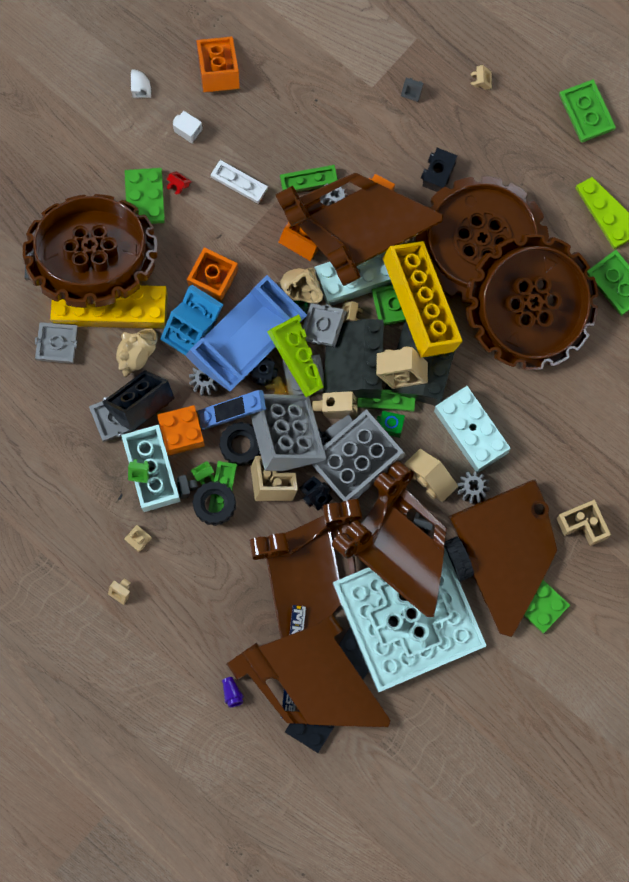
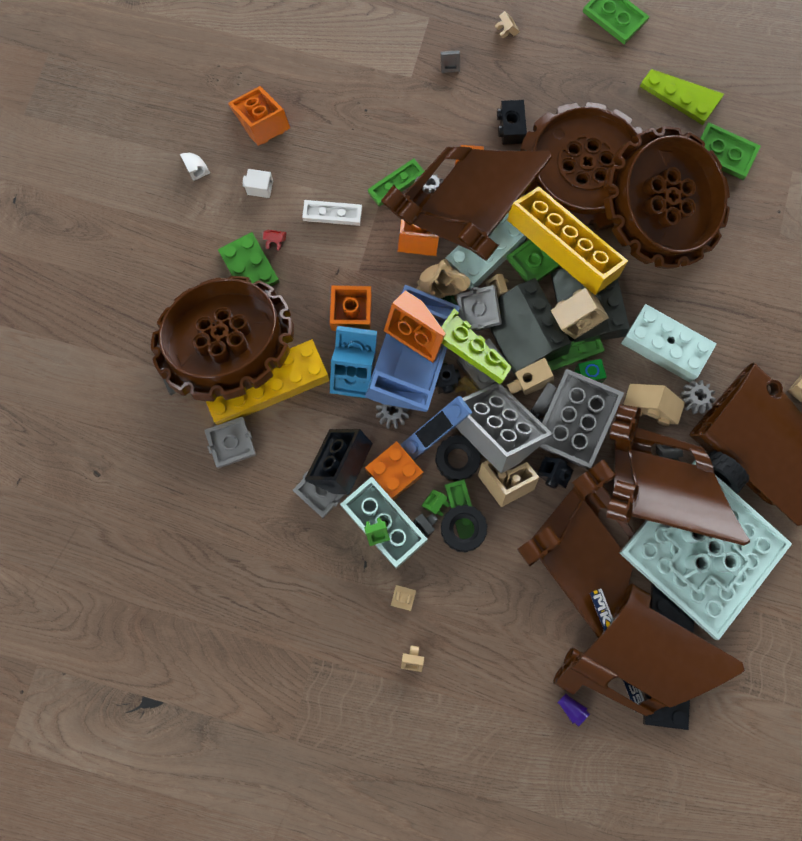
camera: 25 degrees left, 0 degrees up
tan head [116,328,158,377] -> none
none -> orange slope [384,291,446,363]

